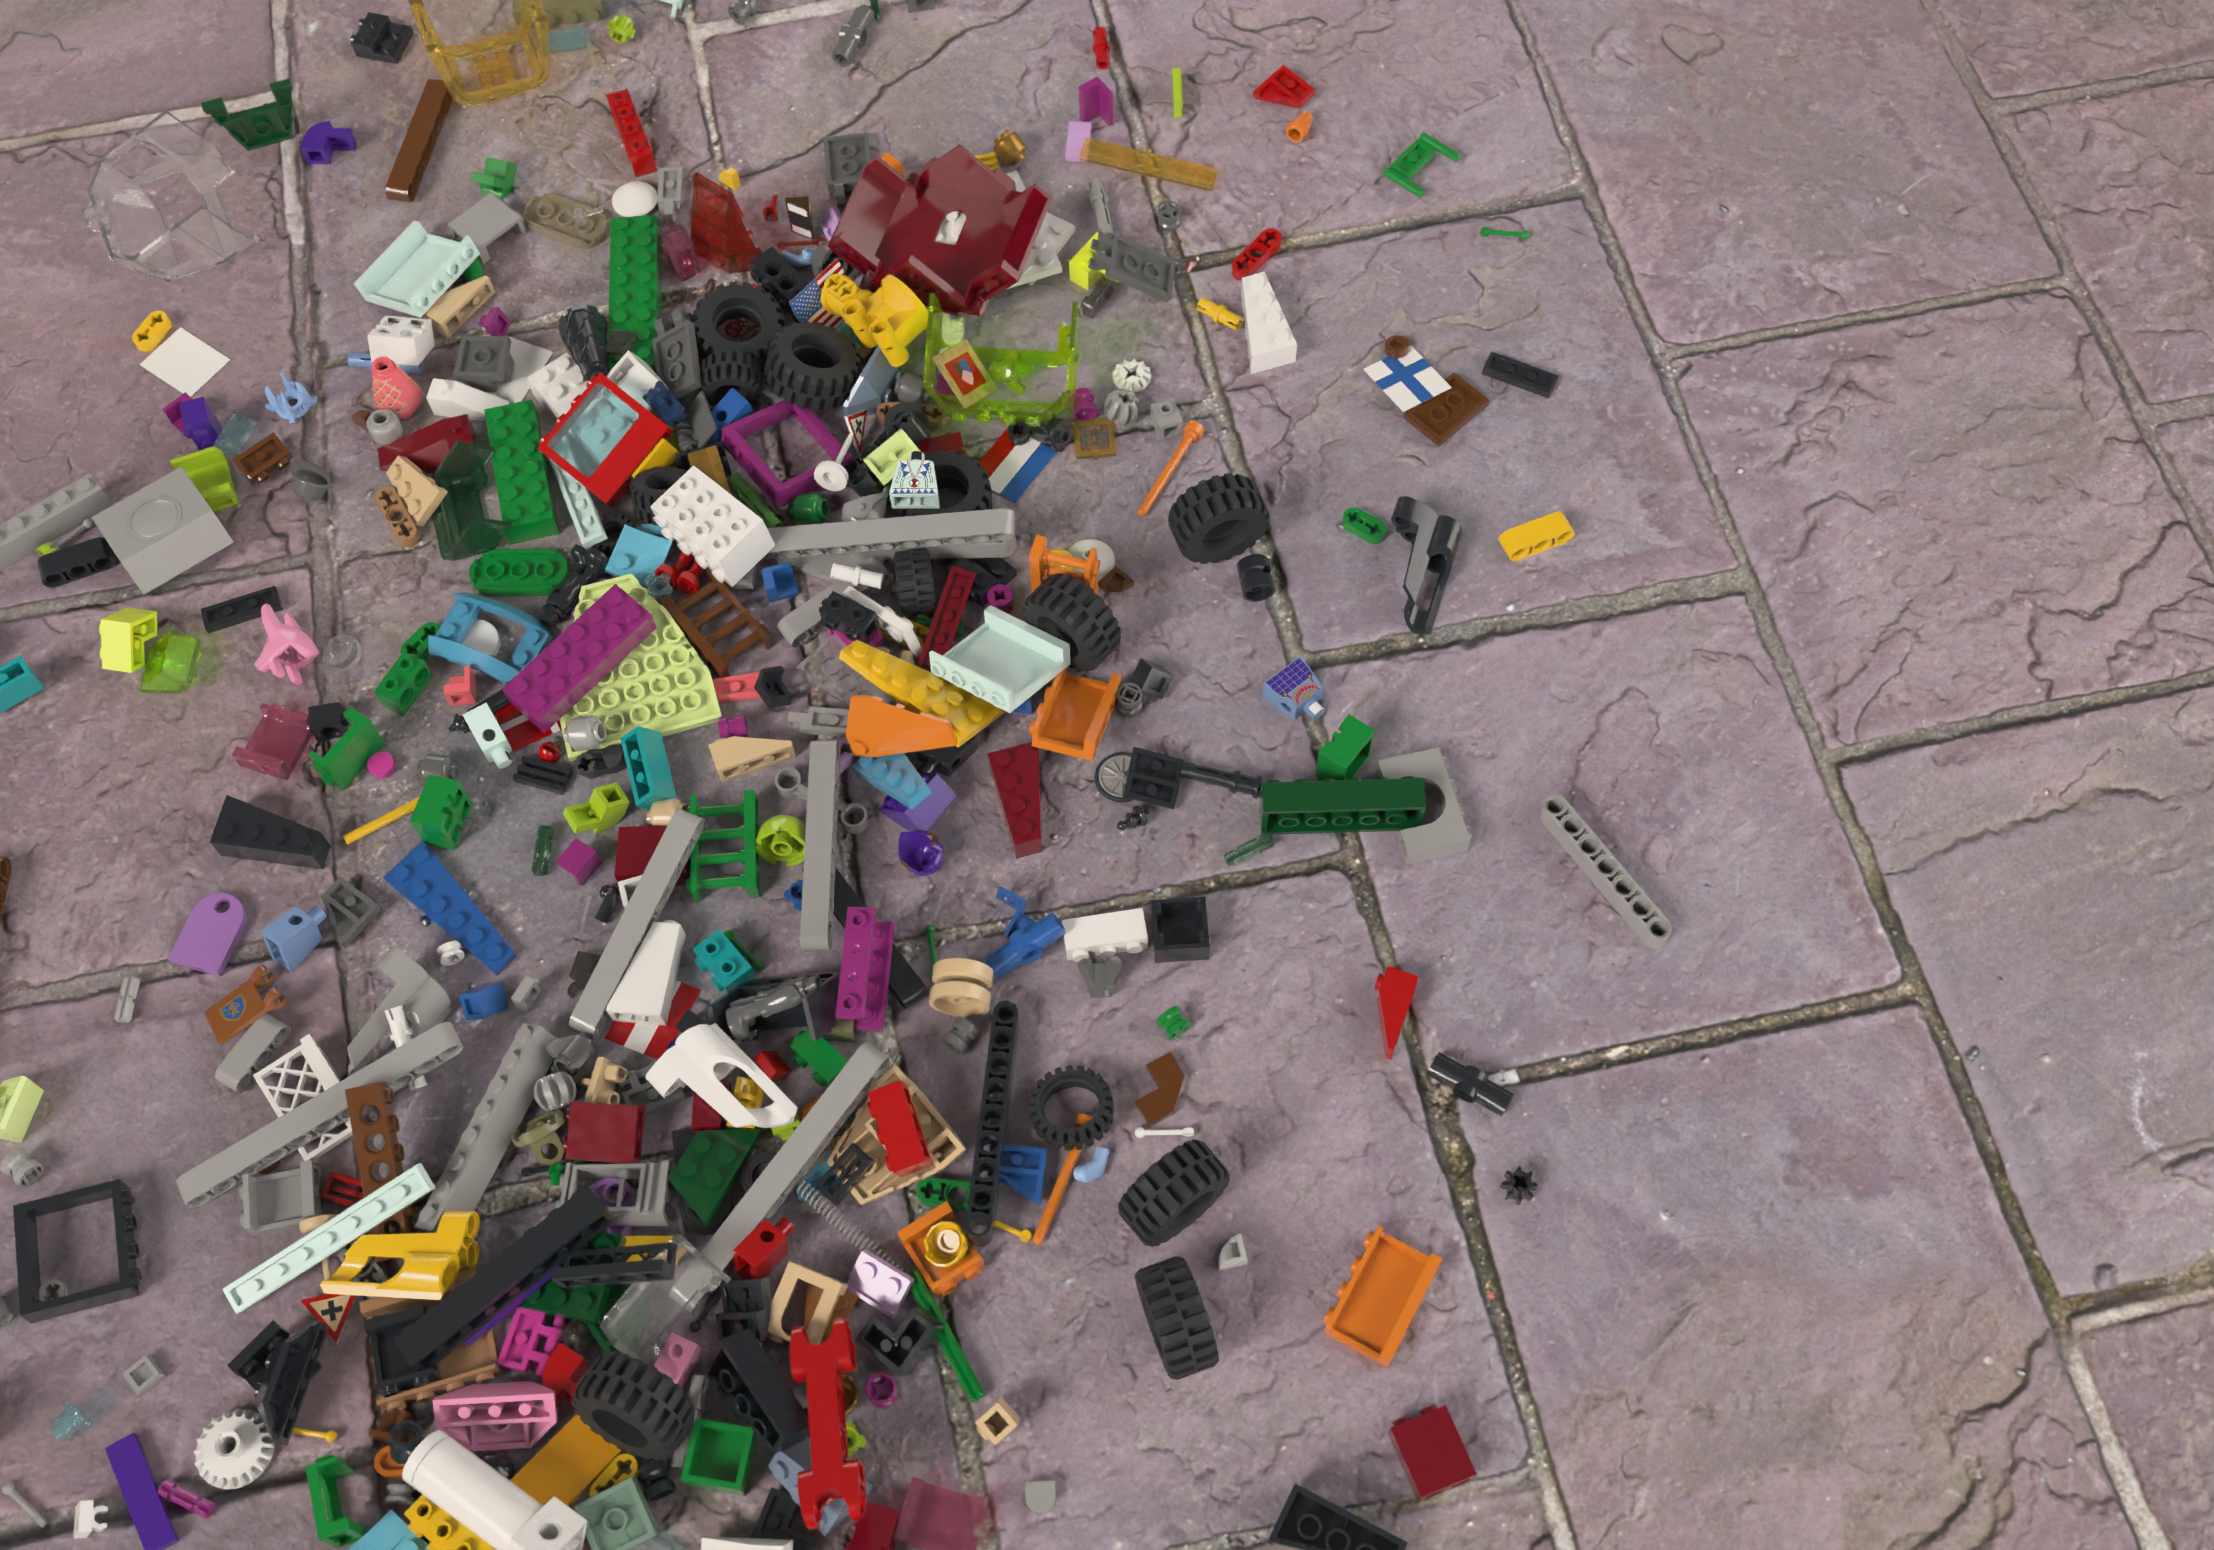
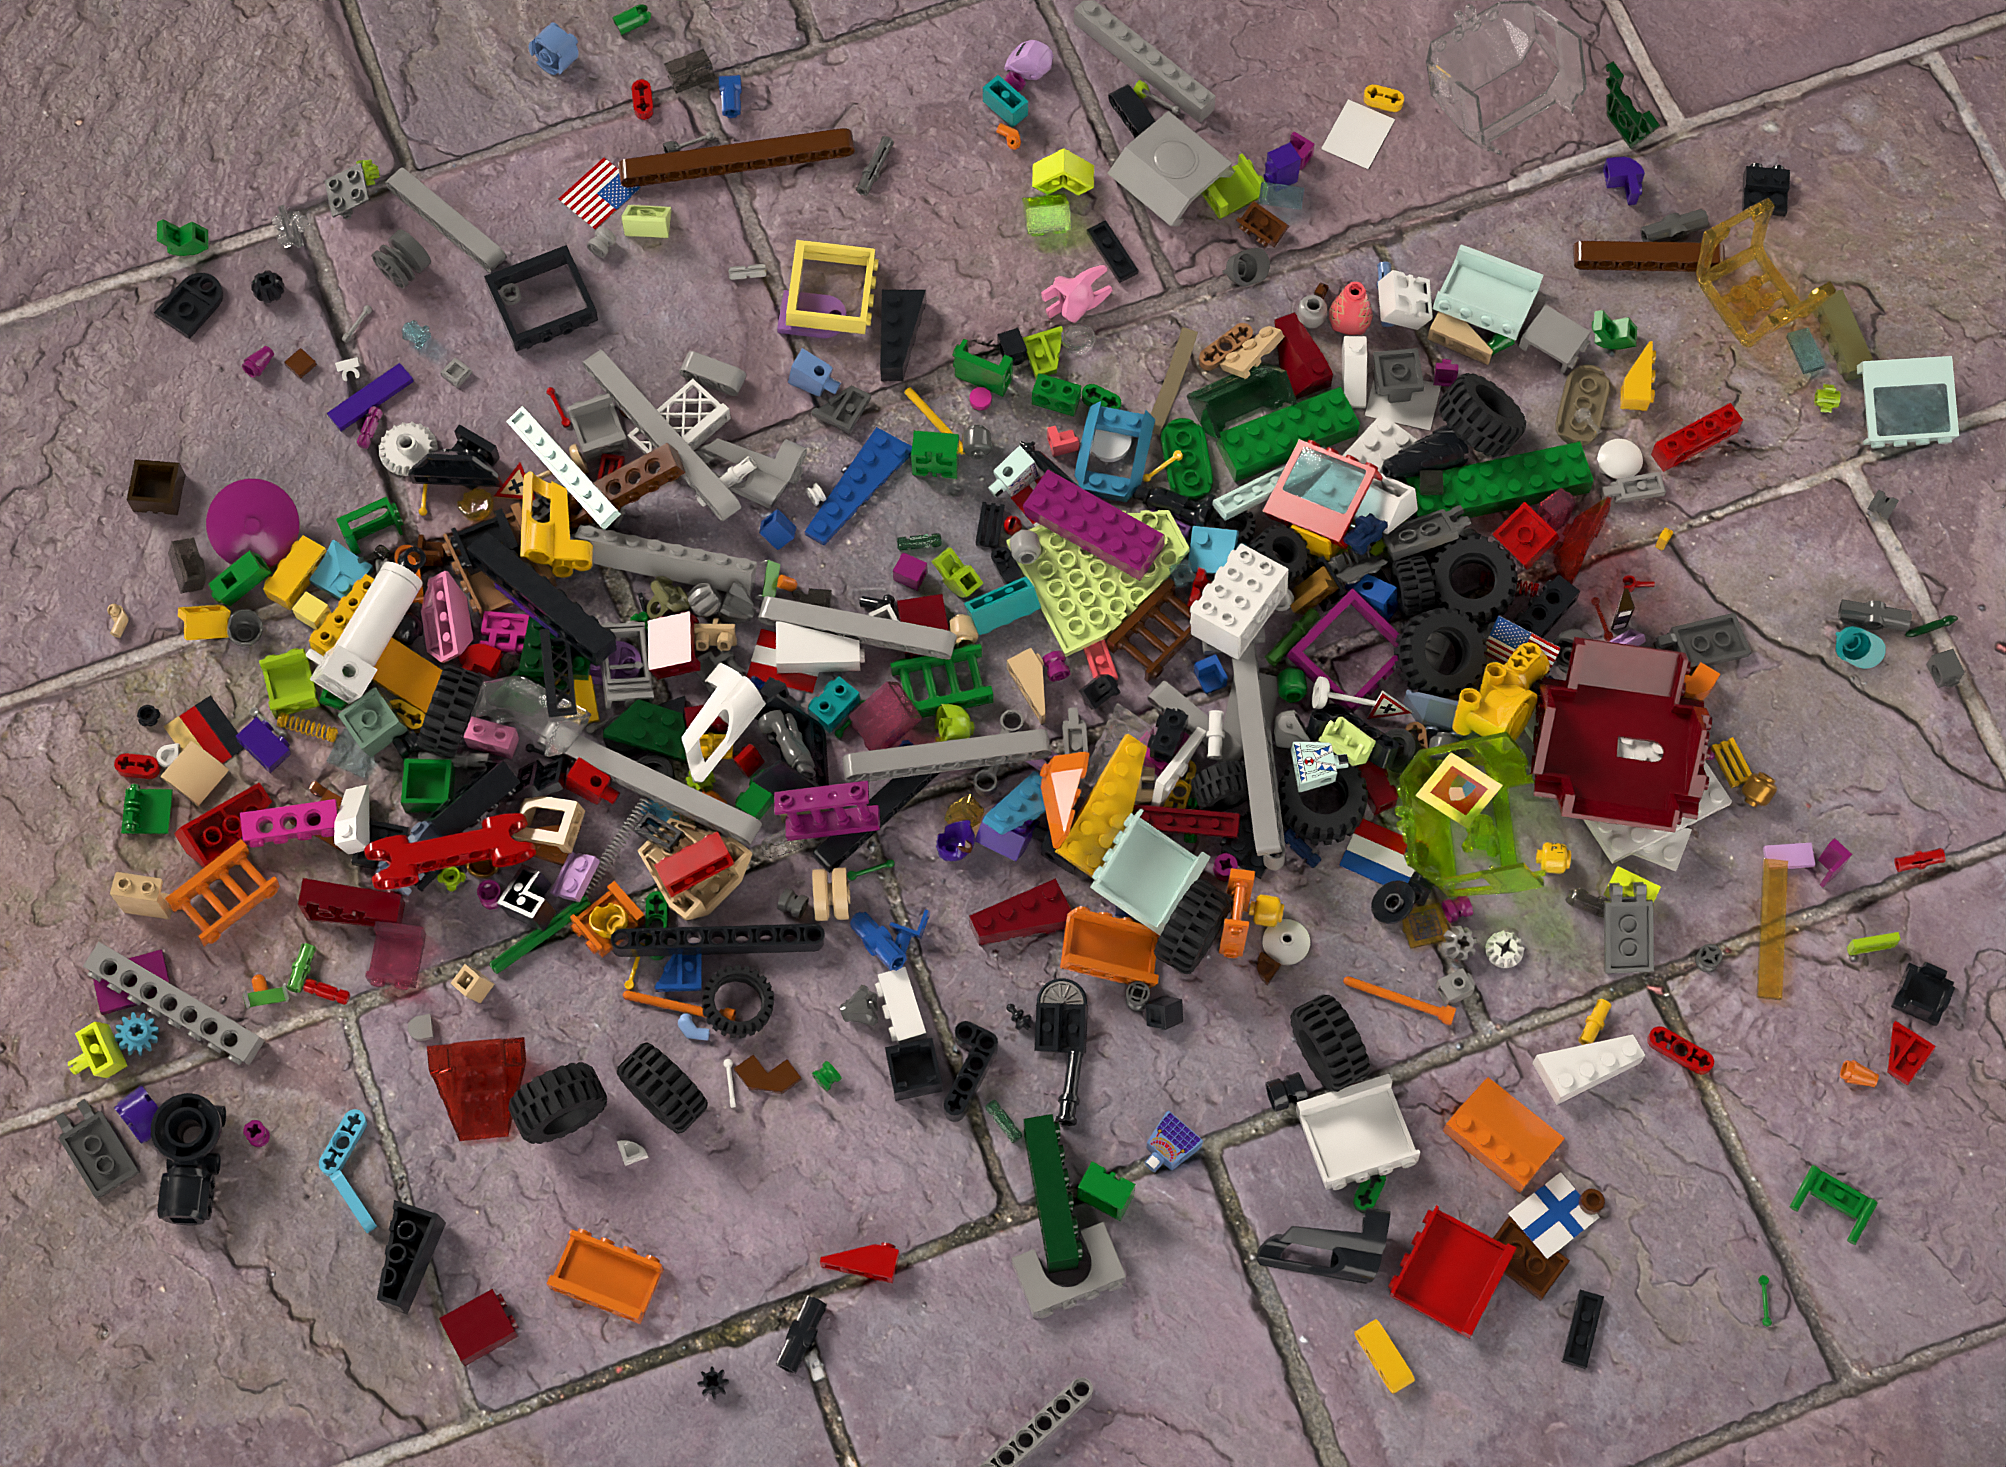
camera: 80 degrees right, 5 degrees up
dark orange flag [204,965,287,1045] -> none
clear pink panel [232,703,313,781] -> none
light blue piece [265,372,317,424] -> none
light grey tile [511,976,541,1013] -> none
light blue arm [780,248,814,268] -> none
light grey pin [1088,178,1114,237] -> none
none -> clear smoke hand [357,545,390,564]
none -> clear red wedge [427,1037,527,1141]
none -> clear yellow hair [457,489,494,522]
none -> red hinge [546,387,571,428]
none -> bright green piece [755,560,797,601]
none -> light yellow window [786,240,879,334]
none -> clear pink brick [849,681,923,751]
none -> dark grey pin [856,136,894,196]
none -> clear yellow panel [944,794,985,828]
none -> black beam [944,1021,998,1122]
none -> orange arm [996,123,1021,150]
none -> lime wing [1023,326,1063,379]
none -> yellow hinge [1143,450,1183,482]
none -> dark tan sticker [1151,327,1198,435]
none -> white panel [1296,1074,1420,1190]
none -> black dish [1371,880,1415,924]
none -> red panel [1388,1205,1516,1339]
none -> black tyre [1439,373,1526,457]
none -> orange slope [1443,1077,1565,1193]
none -> red container [1492,502,1560,570]
none -> yellow head [1536,842,1571,874]
none -> yellow slope [1620,341,1656,411]
none -> dark grey piece [1640,209,1709,242]
none -> teal piece [1835,626,1886,669]
none -> black panel [1891,962,1955,1026]

